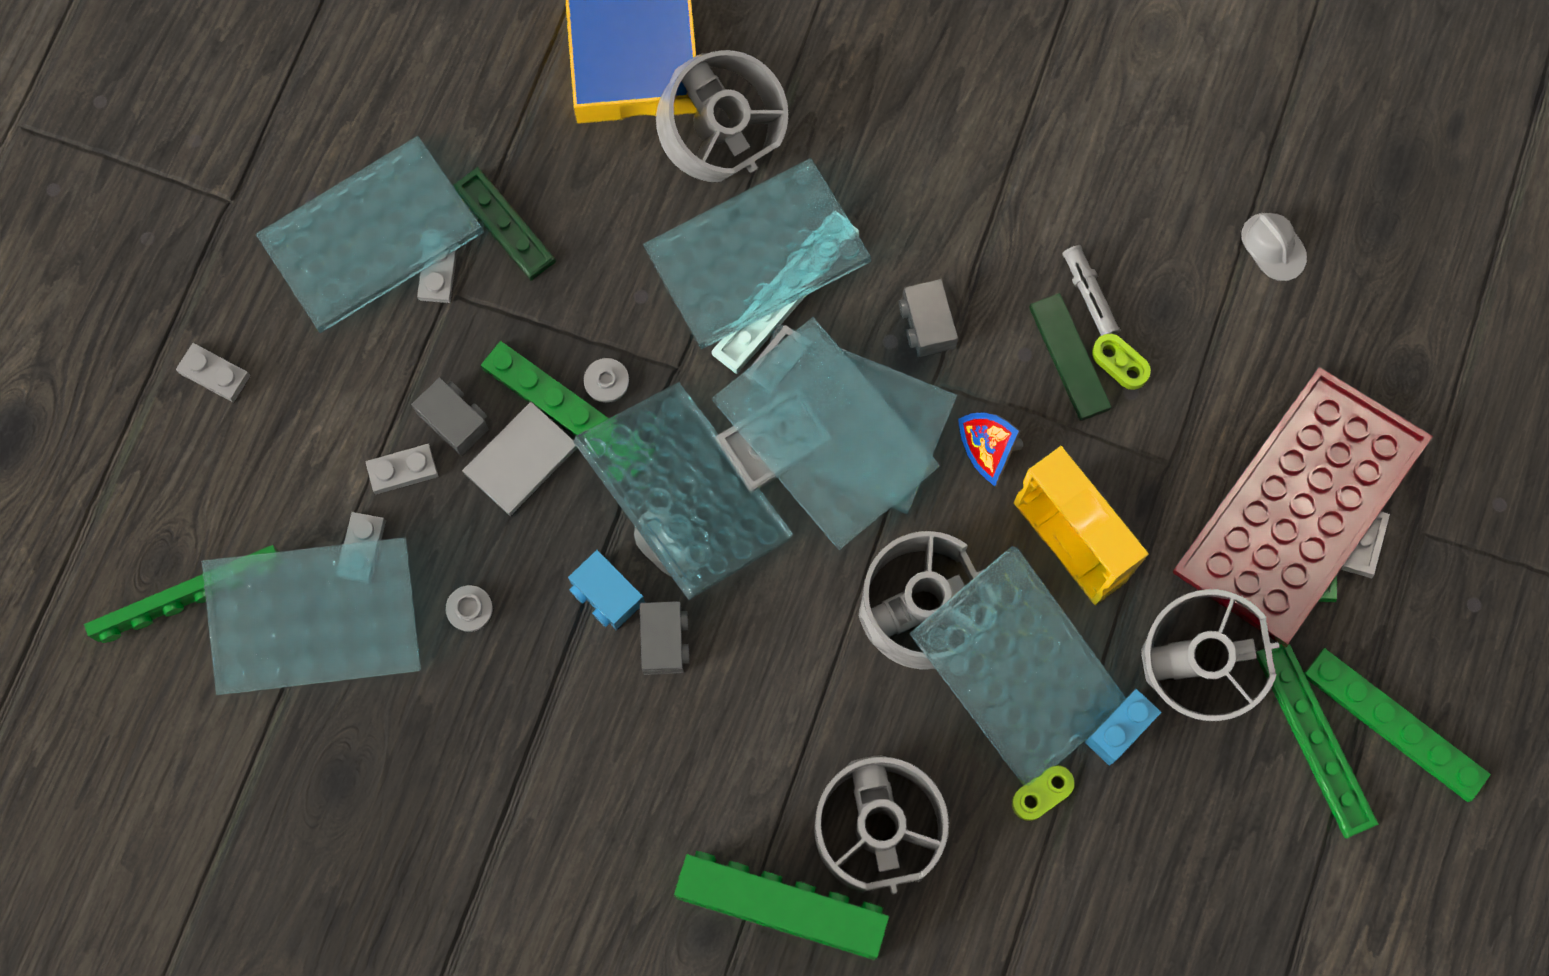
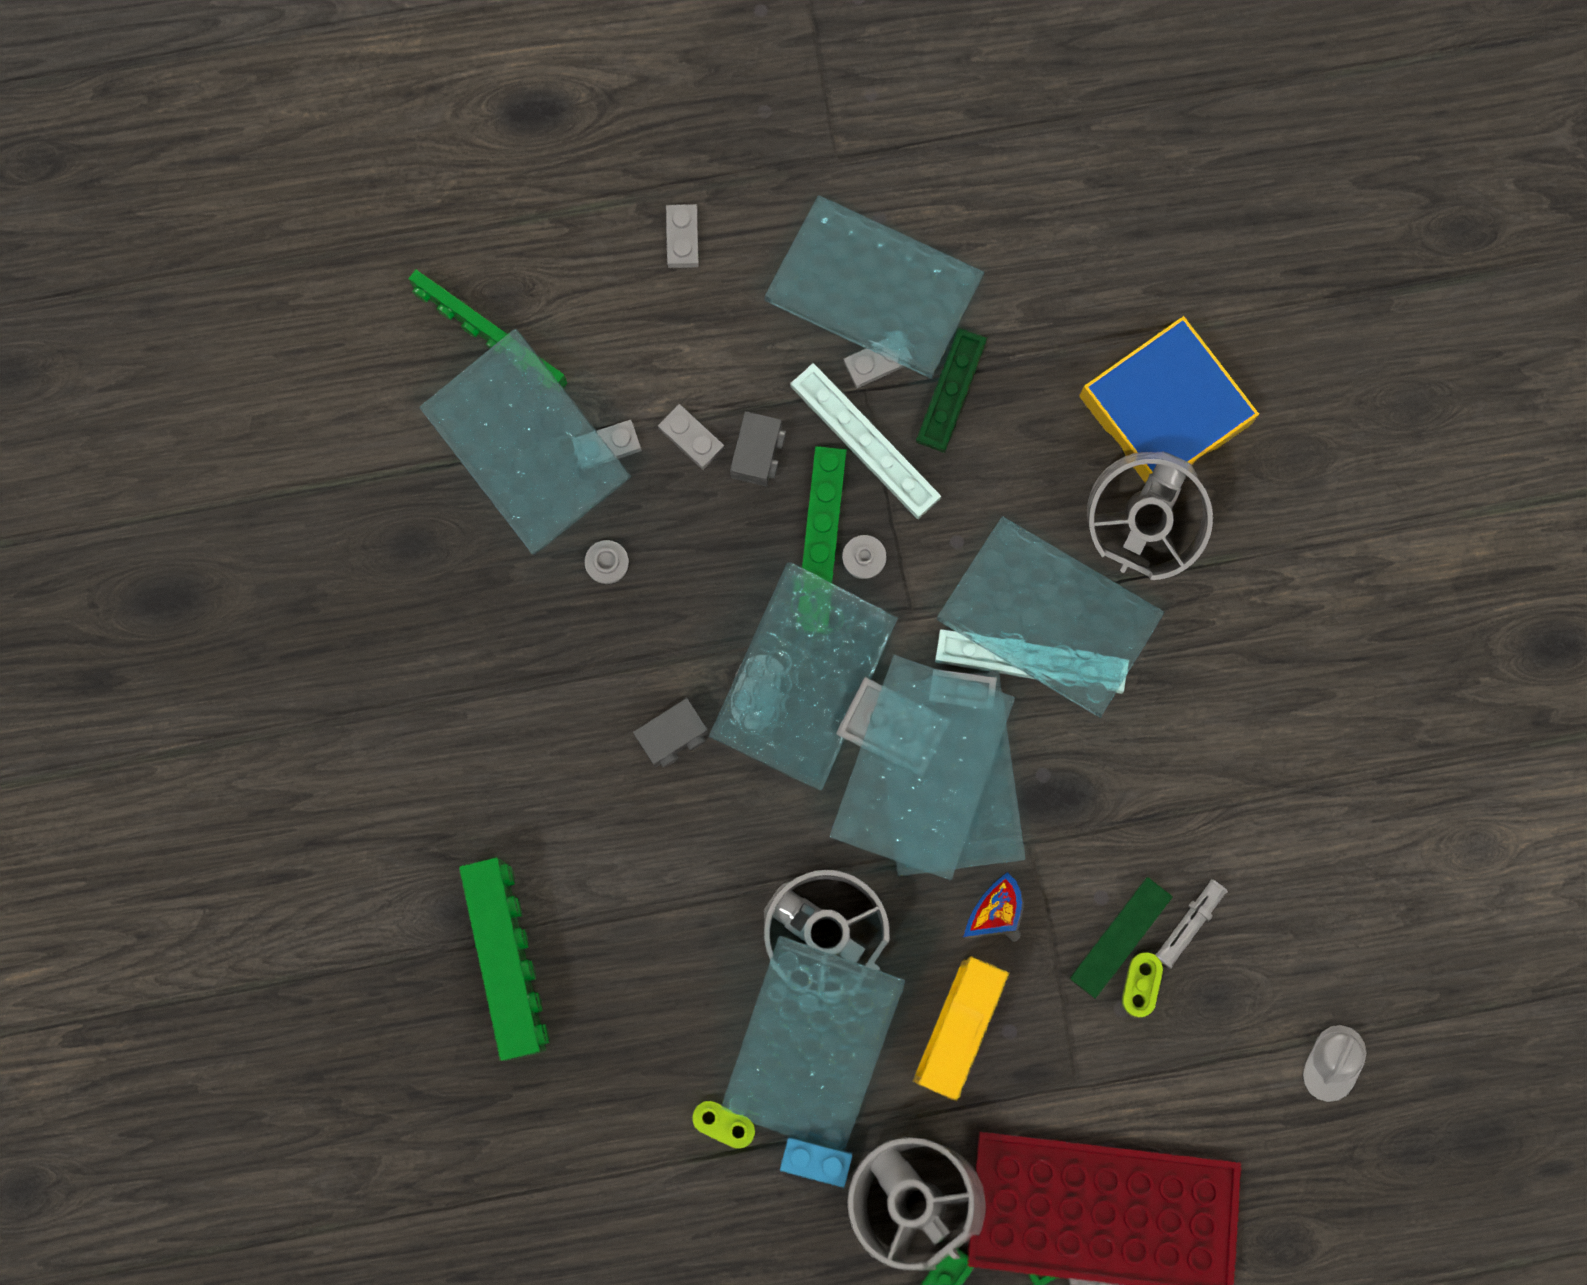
camera: 60 degrees right, 5 degrees up
light grey tile [462,402,578,516] -> none
dark azure brick [568,550,645,630] -> none
light grey animal [814,755,949,895] -> none
brick [898,279,958,357] -> none
none -> light aqua plate [790,363,941,519]

